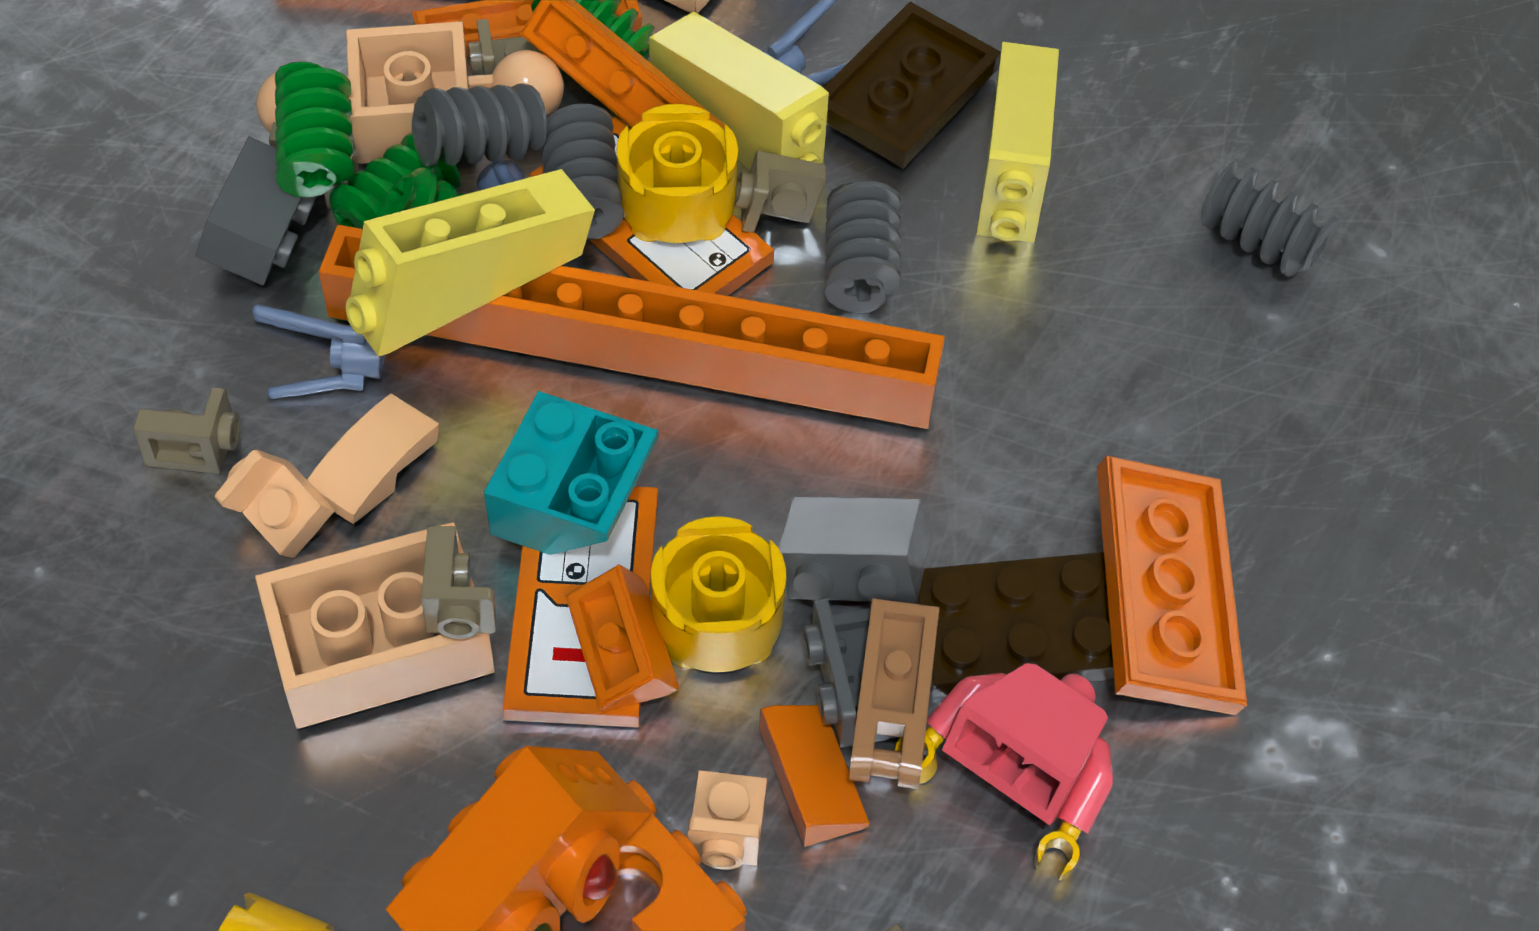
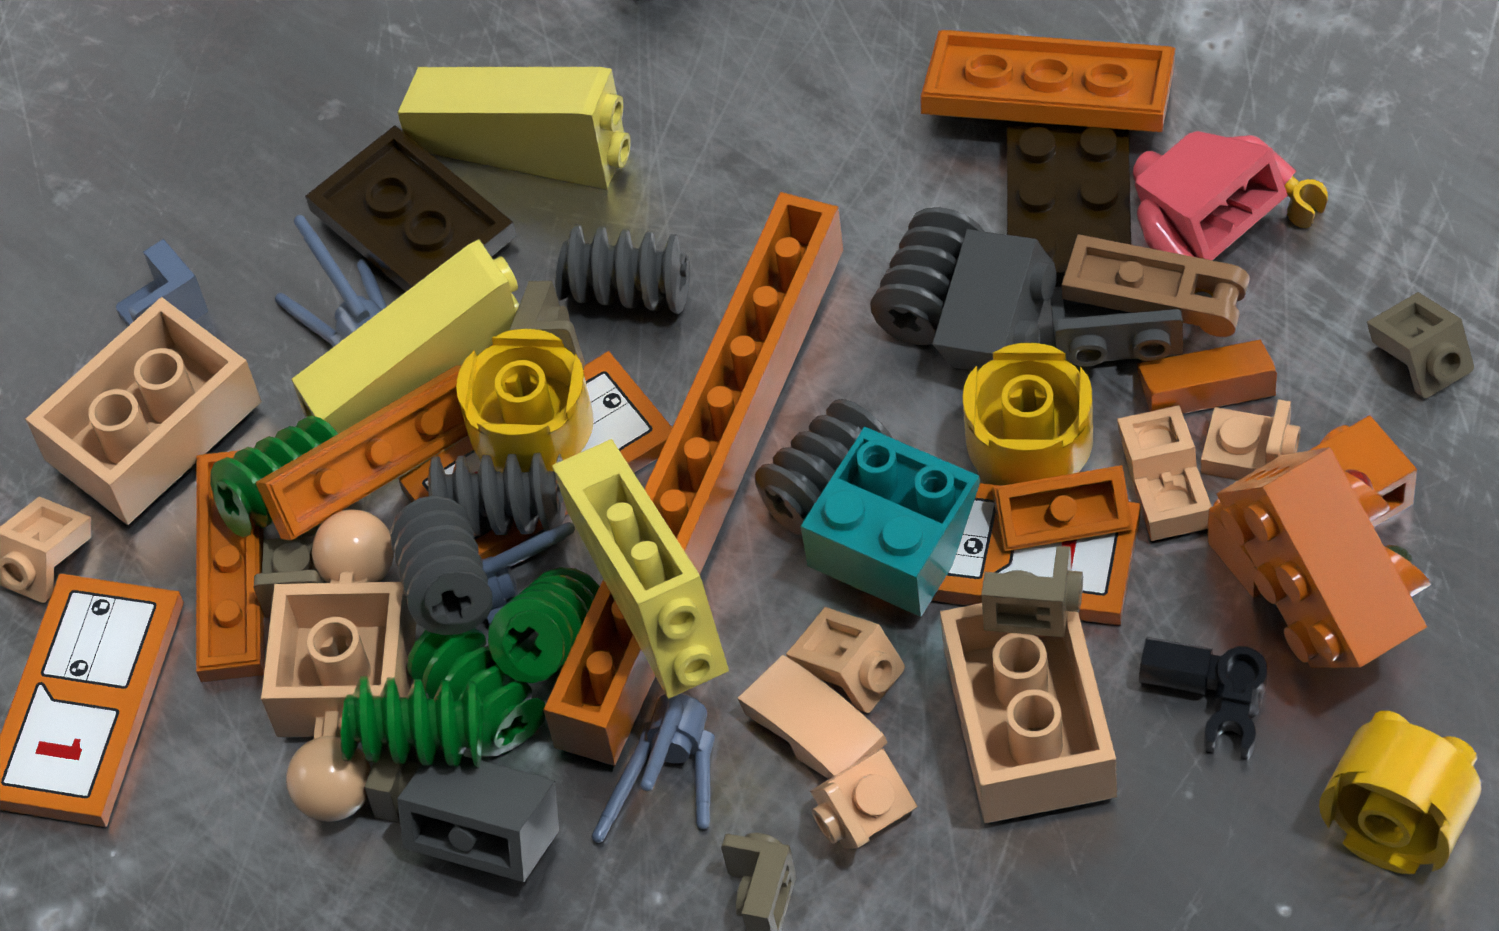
camera: 70 degrees left, 0 degrees up
none -> dark grey piece [755,399,892,536]
none -> light nougat bracket [786,607,905,713]
none -> dark grey piece [870,207,985,345]
none -> light nougat slope [1117,405,1212,541]
none -> black bar [1139,637,1268,759]

